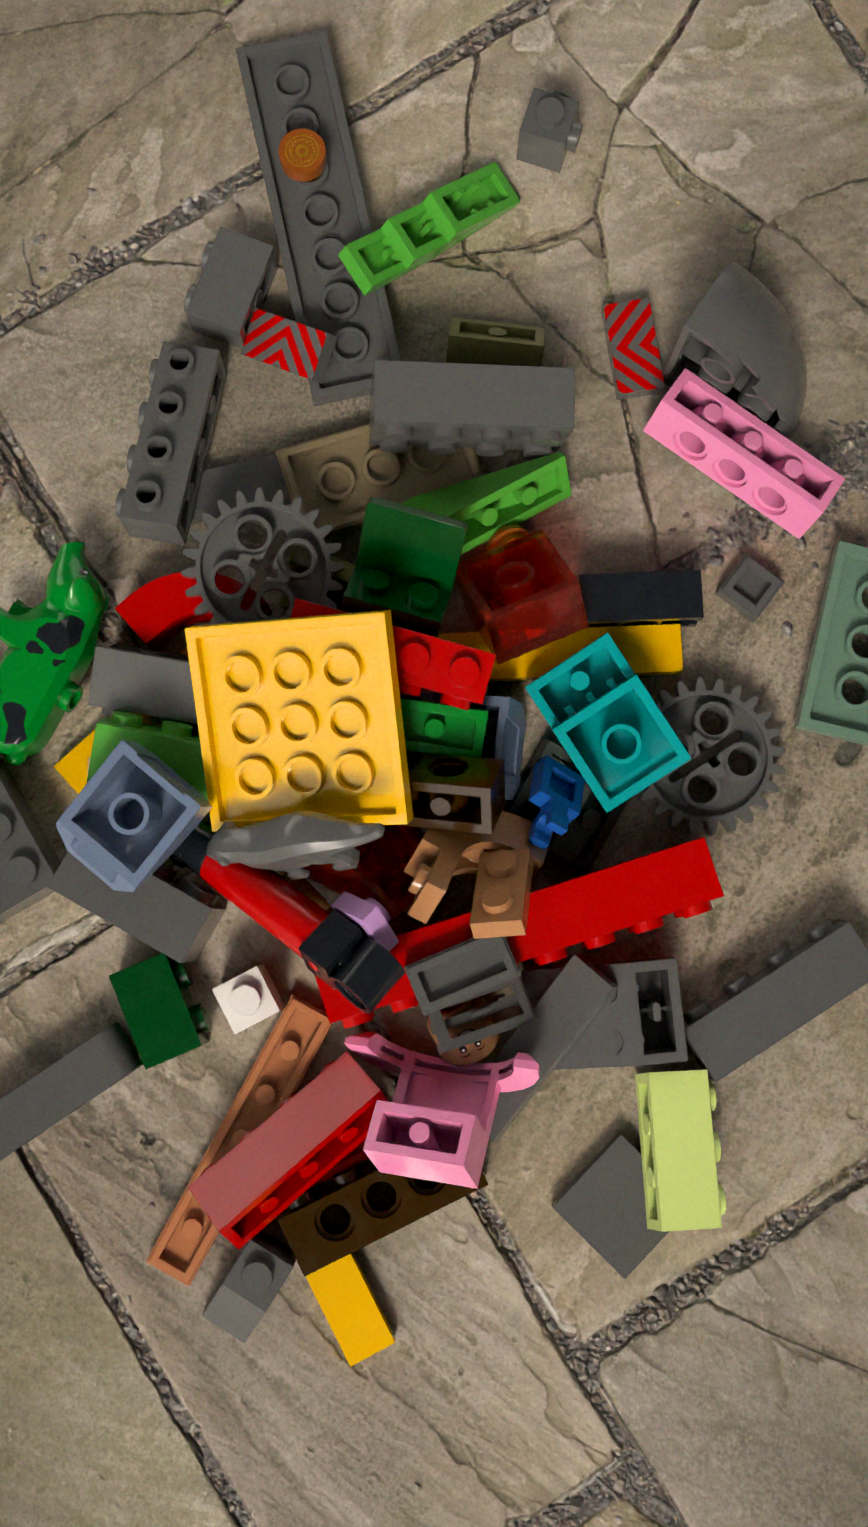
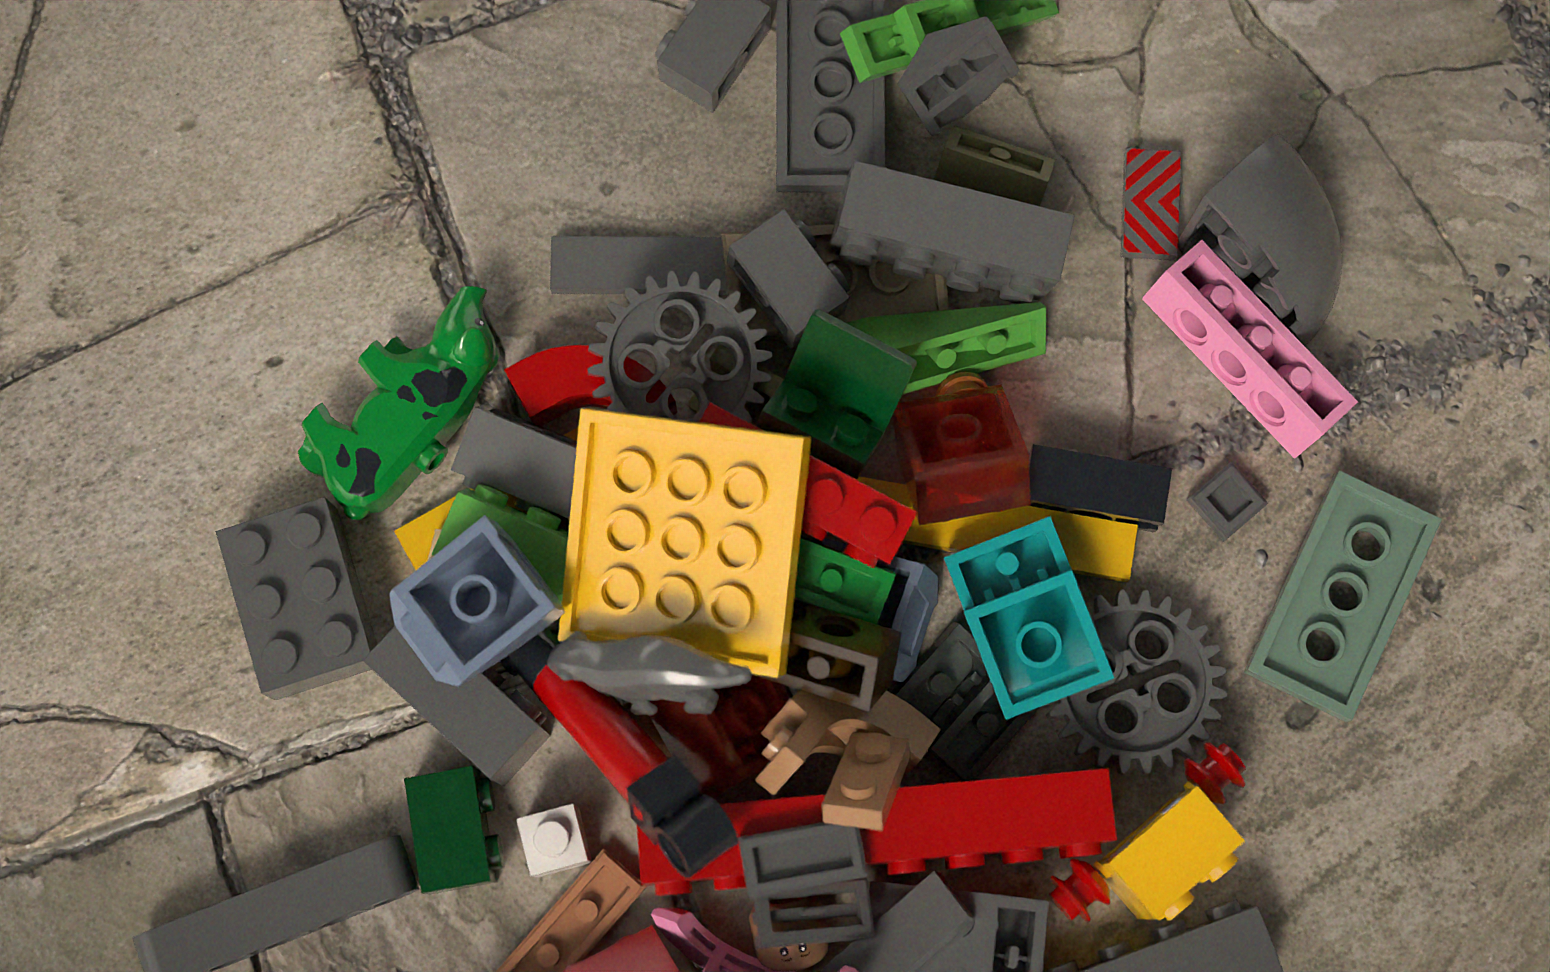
camera: 15 degrees right, 5 degrees down
dark grey brick [115,341,227,546] -> none
tile [241,308,337,384] -> none
lavender plate [331,891,399,952] -> none
blue plate [527,755,585,850] -> none
none -> dark grey brick [727,209,850,349]
none -> dark grey slope [897,17,1019,136]
none -> yellow brick [1049,742,1246,923]

